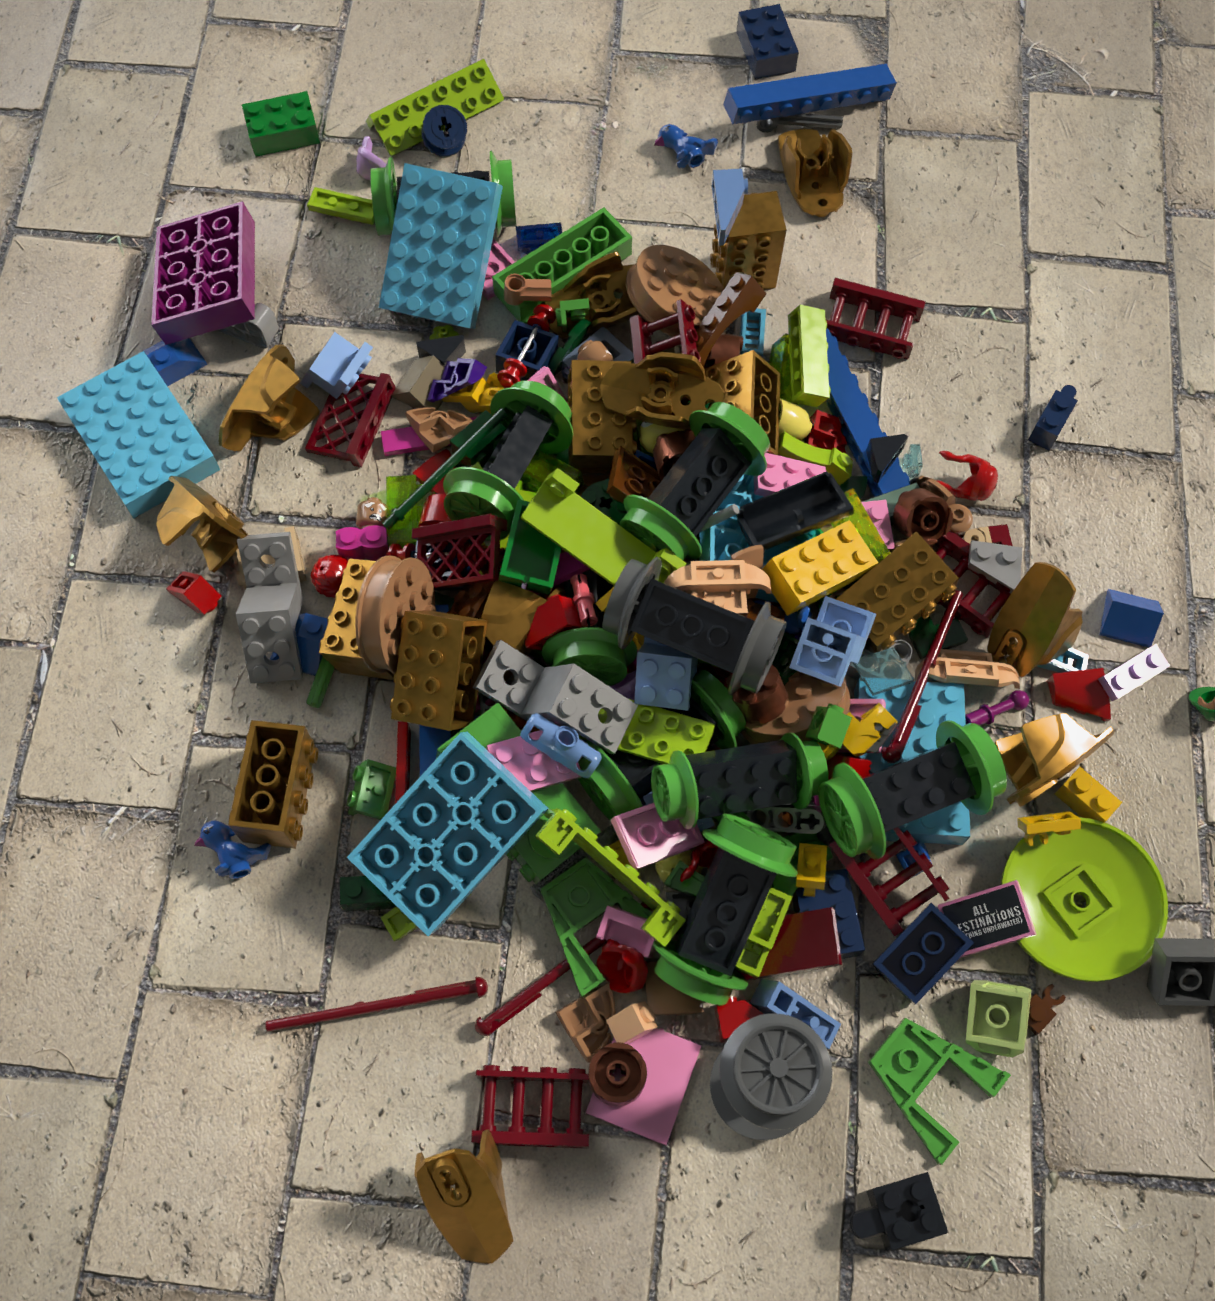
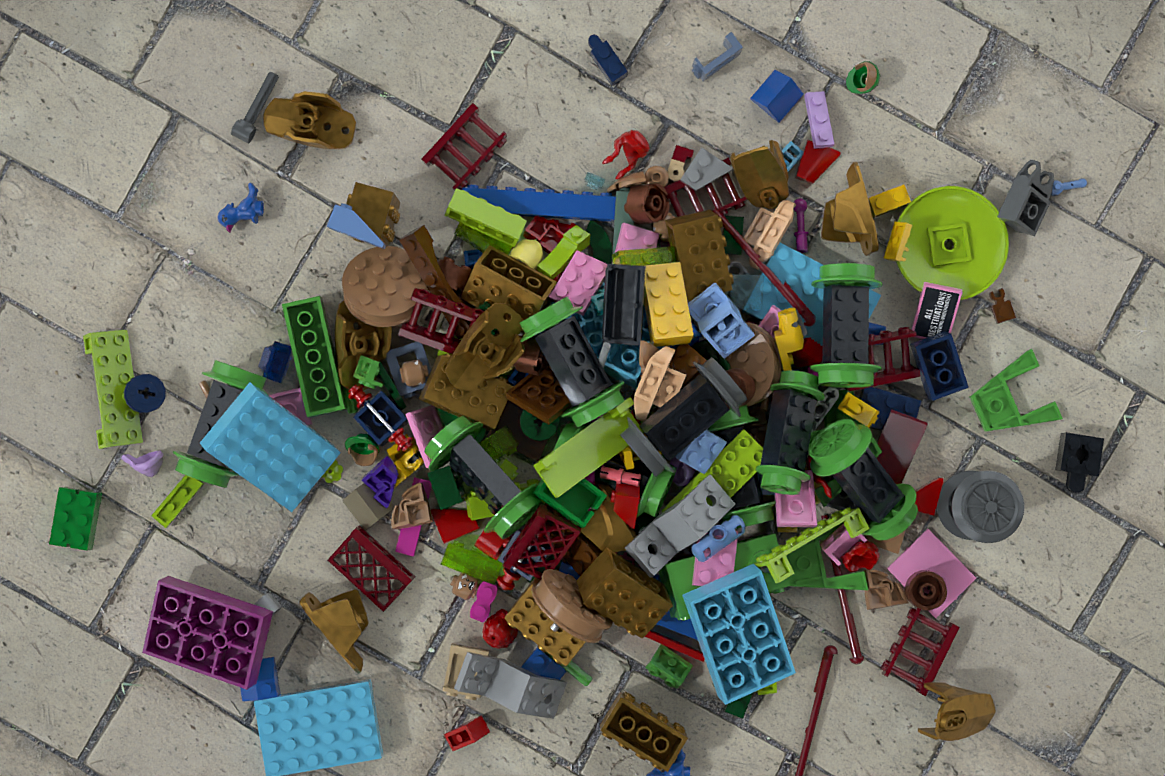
camera: 65 degrees left, 20 degrees up
pearl gold piece [156,476,248,573] -> none
light blue bracket [300,332,373,399] -> none
dark green bar [382,408,508,530] -> none
black slope [416,335,466,366] -> none
nougat piece [504,274,551,306] -> none
light nougat brick [606,1001,658,1044] -> none
blue brick [723,64,897,125] -> none
lime slope [735,887,792,978] -> none
dark blue brick [736,4,799,80] -> none
medium azure slope [740,309,766,356] -> none
medium blue slope [749,979,841,1049] -> none
bright green brick [805,704,852,748] -> none
black slope [866,434,909,484] -> none
yellowish green slope [966,980,1032,1057] -> none
none -> piece [345,433,380,466]
none -> sand blue panel [692,32,743,81]

